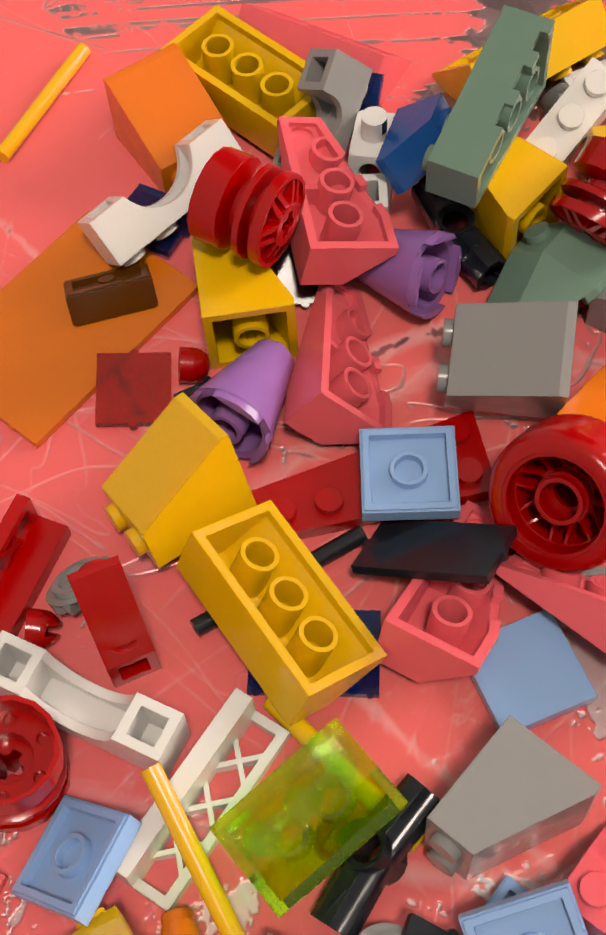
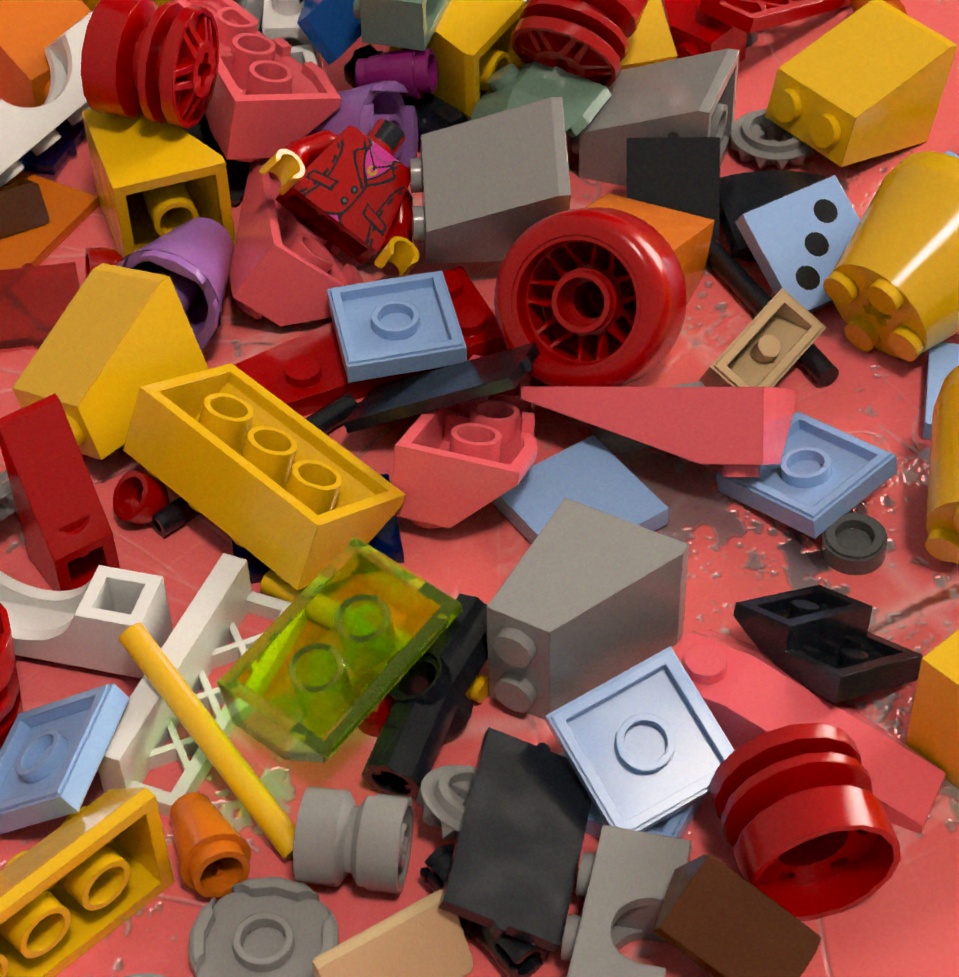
camera: 15 degrees left, 15 degrees down
none -> red hinge [113,471,169,524]
none -> red torso [259,119,420,277]
none -> magenta cone [355,48,438,99]

